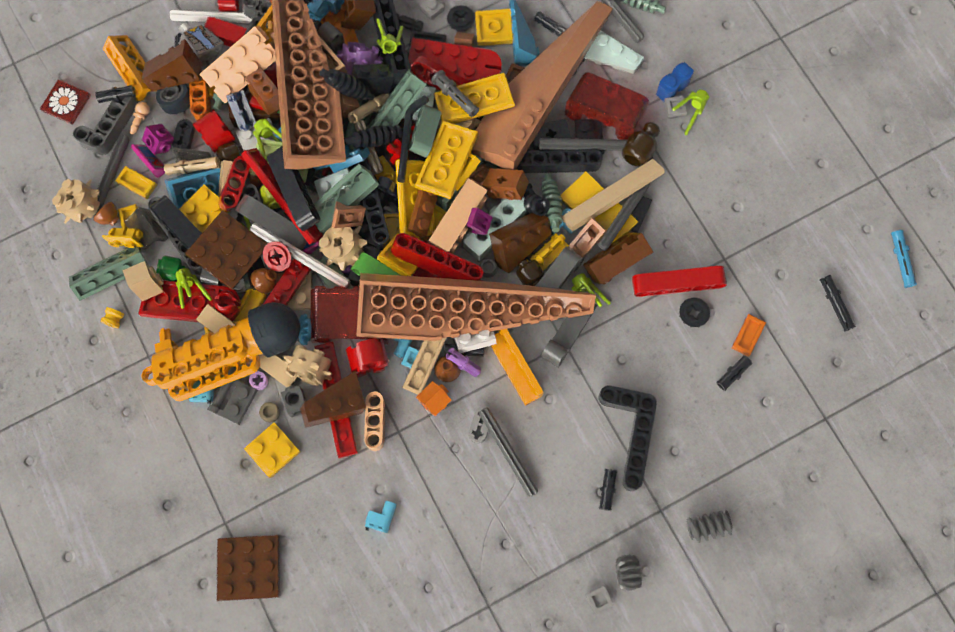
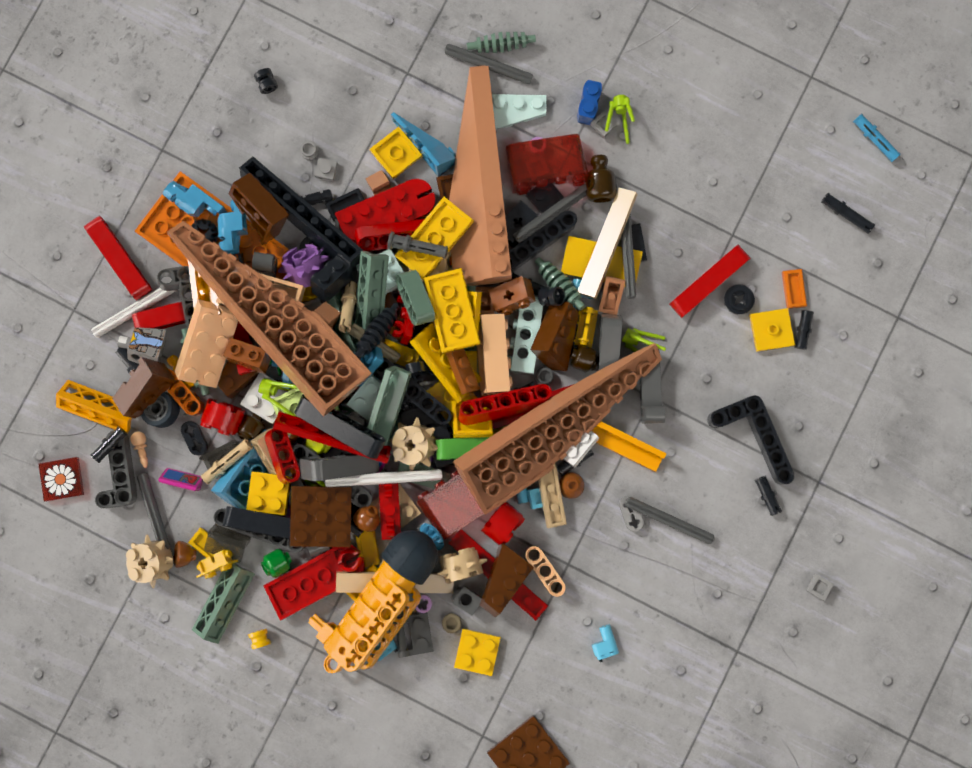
camera: 40 degrees left, 10 degrees up
yellow tile [115,166,157,199] -> none
tan brick [122,261,164,301] -> none
magenta brick [142,123,174,155] -> none
lime plant [175,268,212,309] -> none
hinge [226,90,256,131] -> none
gear [263,241,293,271] -> none
black piece [320,69,375,101] -> none
nougat slope [332,201,366,228] -> none
lime plant [377,18,404,54] -> none
black piece [397,95,429,183] -> none
orange brick [416,381,451,416] -> none
medium lavender axle [446,348,481,377] -> none
black gear [447,5,475,32] -> none
magenta bracket [467,208,493,235] -> none
black axle [534,12,566,37] -> none
reddish brown wedge [583,232,653,285] -> none
dark grey gear [615,555,642,591] -> none
dark grey piece [686,510,733,543] -> none
none -> yellow plate [749,308,795,352]

